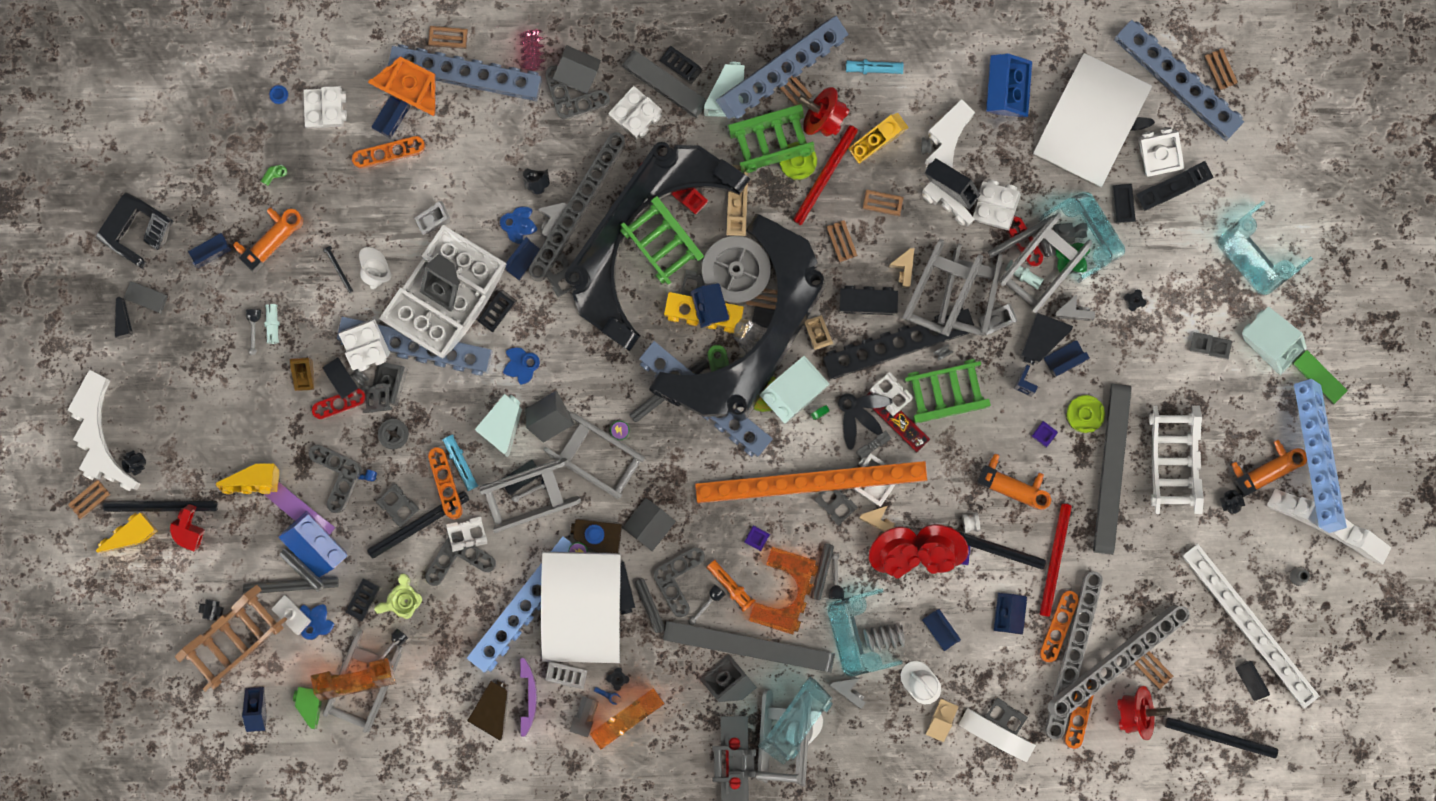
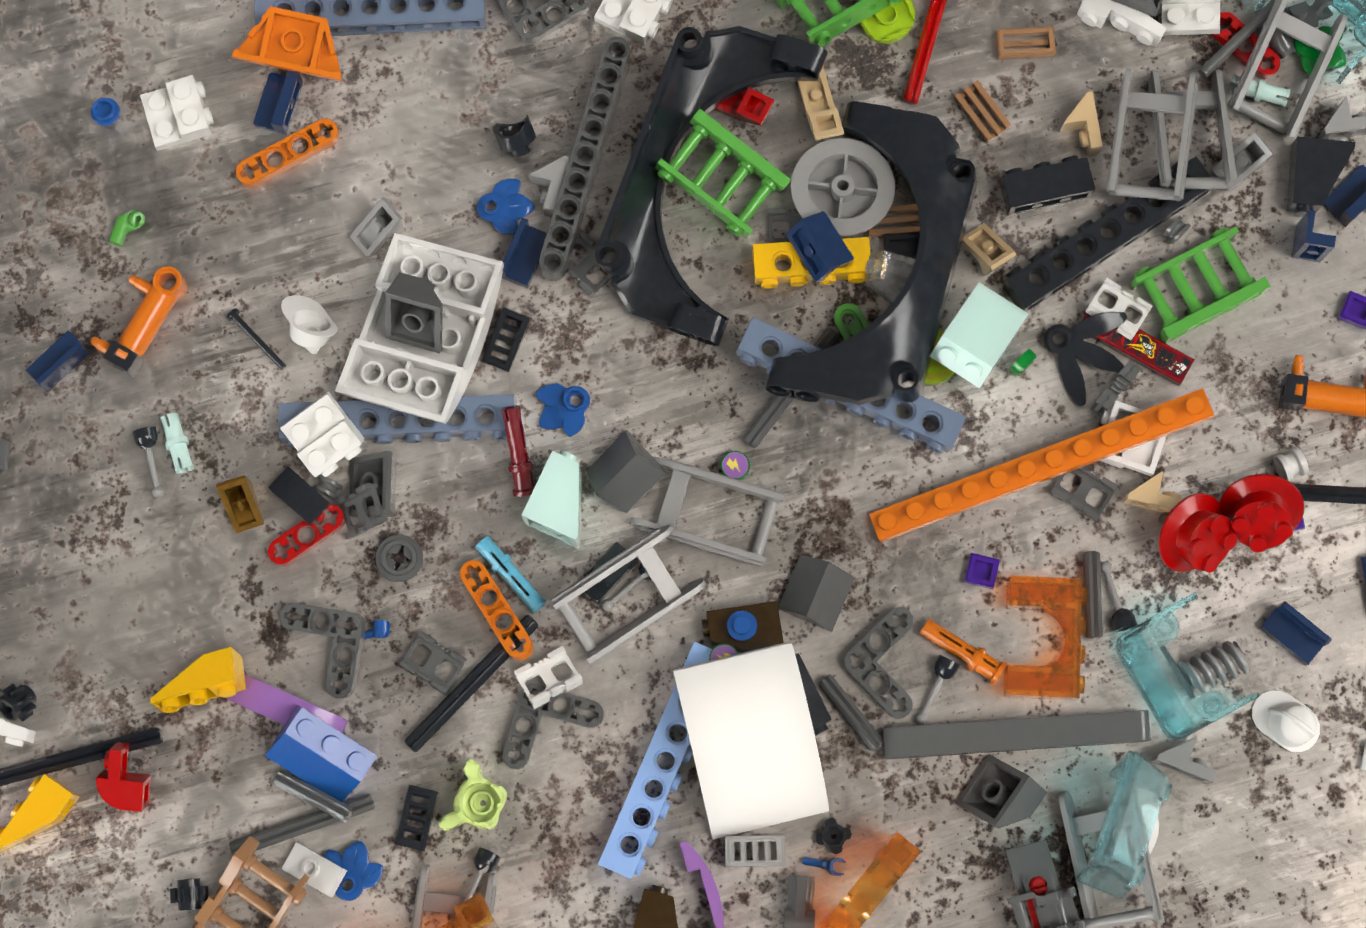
camera: 15 degrees left, 5 degrees down
tan slope [926,699,959,742] -> none
none -> dark red pin [501,405,535,497]

